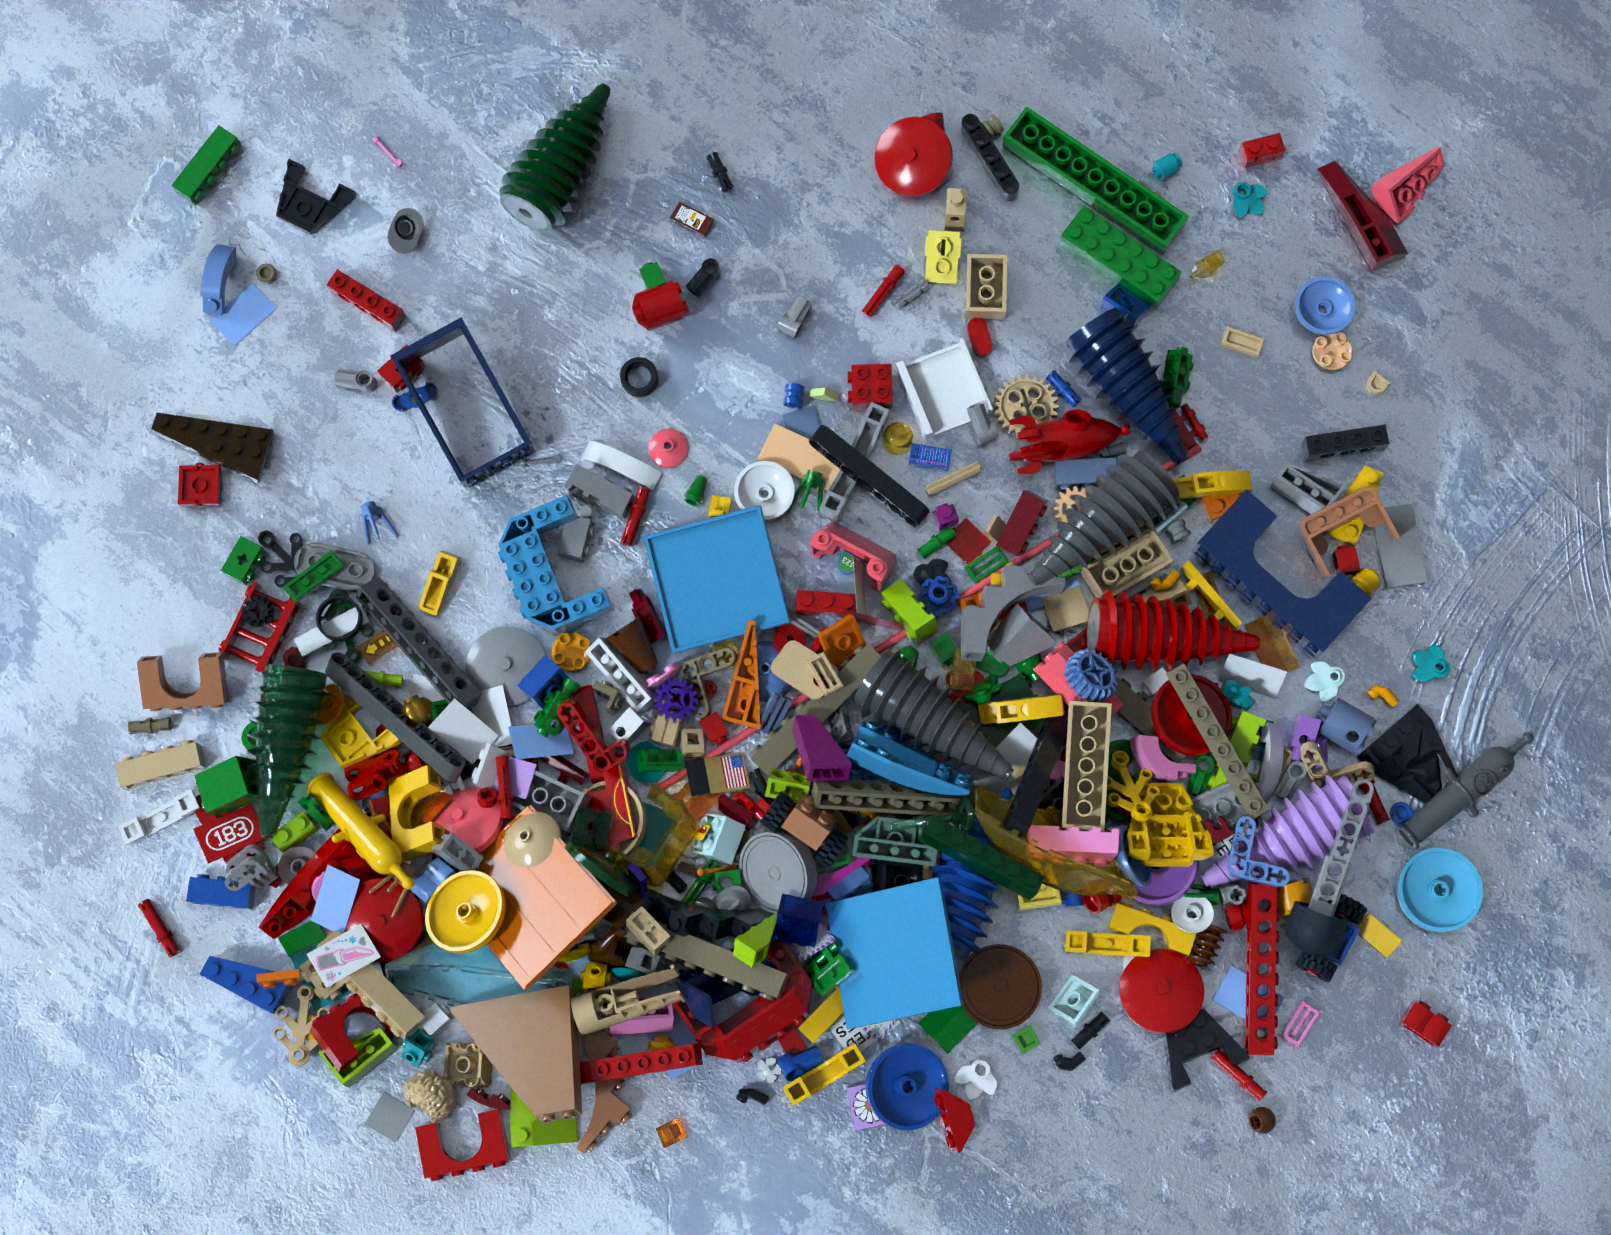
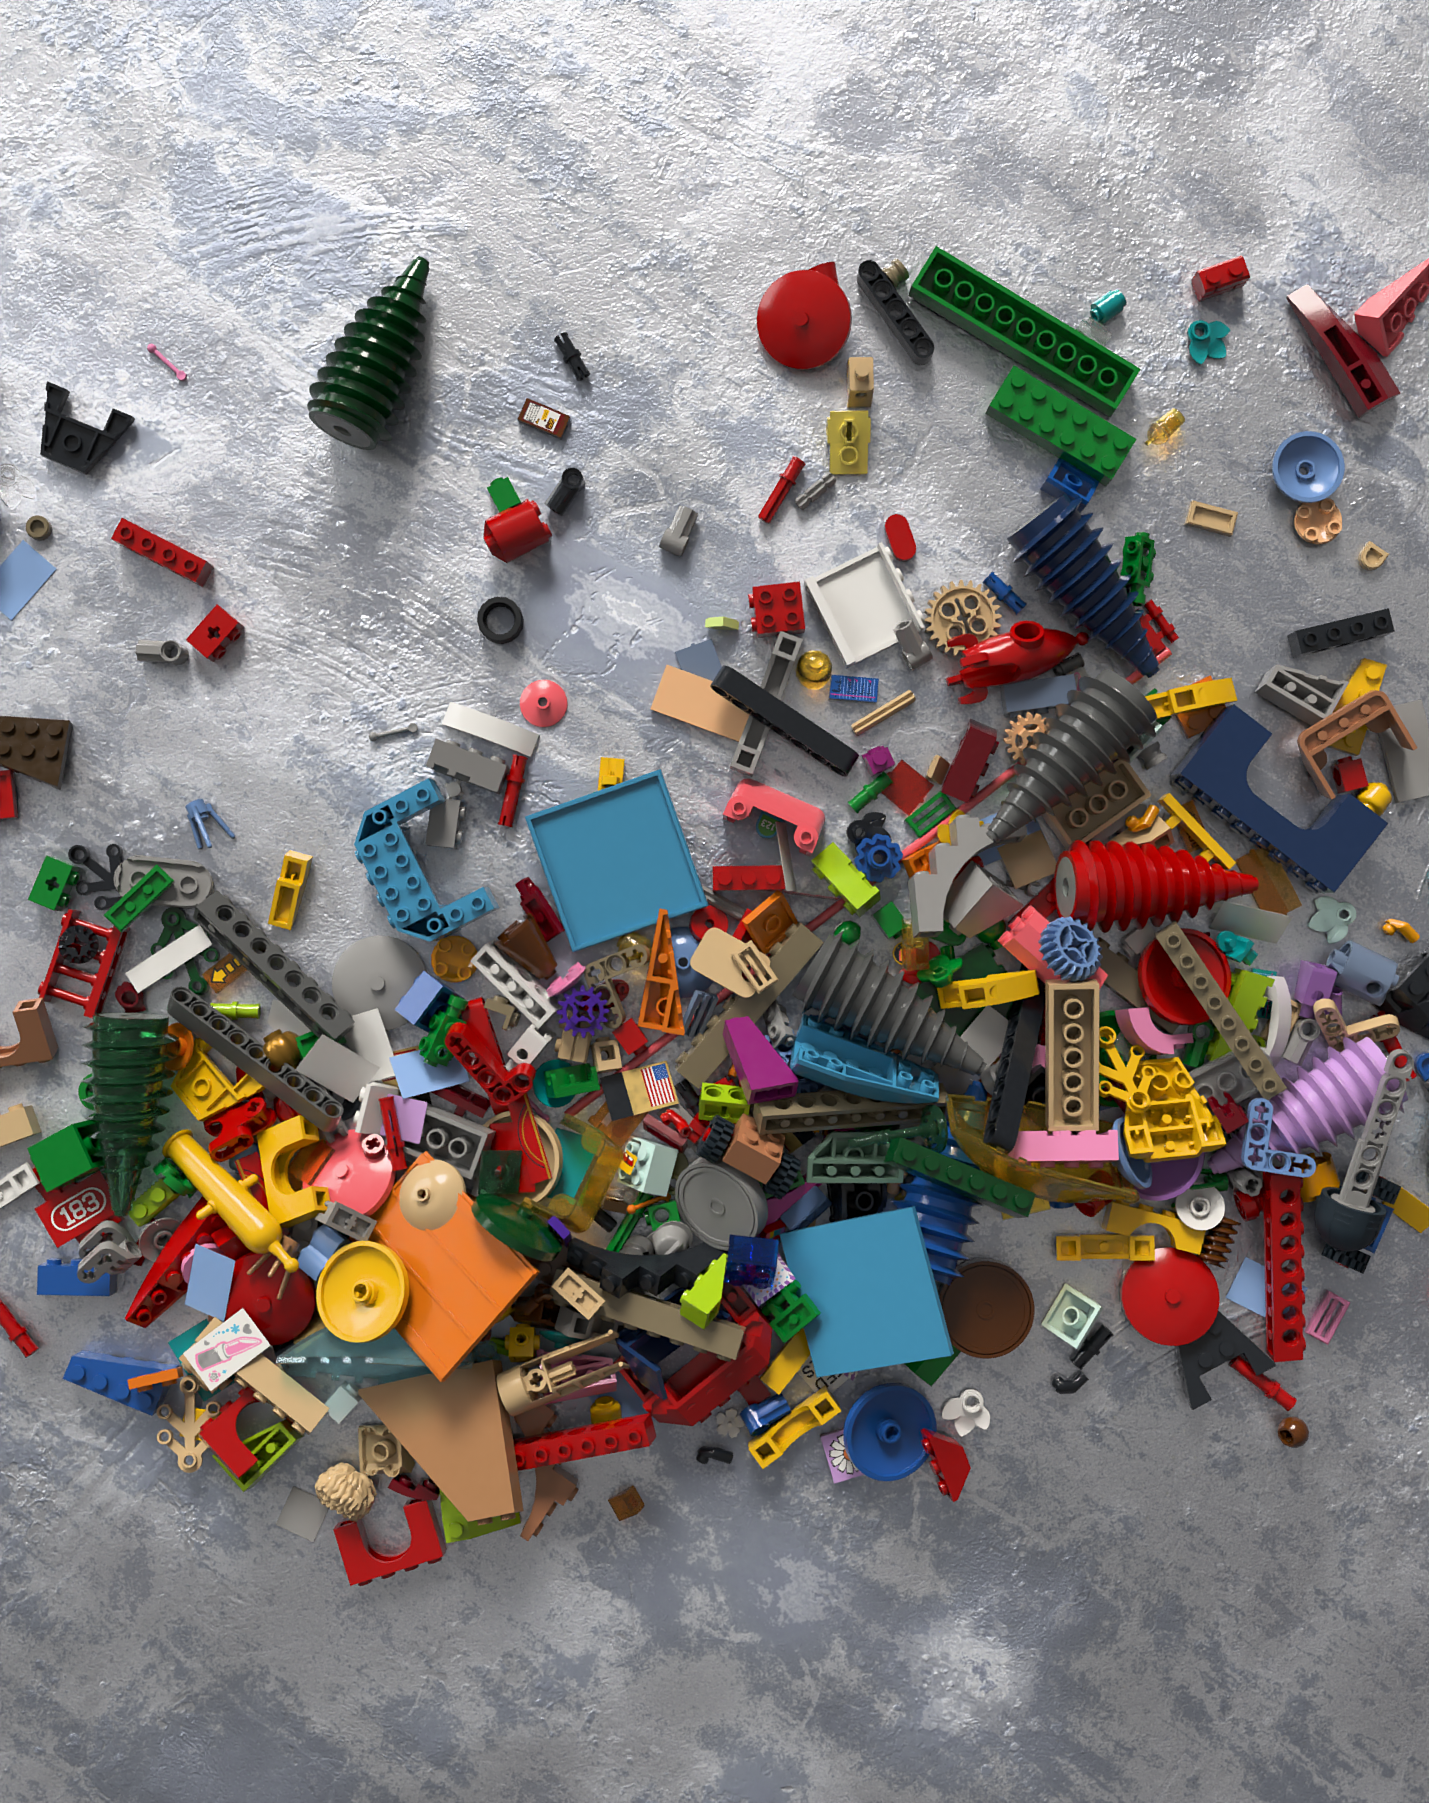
camera: 10 degrees left, 10 degrees up
green slope [278,921,326,957] -> none
black tyre [316,596,363,642] -> none
light grey piece [387,208,424,254] -> none
dark blue door [390,317,534,488] -> none
blue piece [391,382,438,412] -> none
teal brick [401,1029,435,1068] -> none
green cone [684,475,707,507] -> none
white dish [734,461,795,521] -> none
blue wheel [783,383,805,408] -> none
green plant [787,470,825,512] -> none
tan brick [965,254,1007,320] -> none
bright green plate [1012,1025,1041,1054] -> none

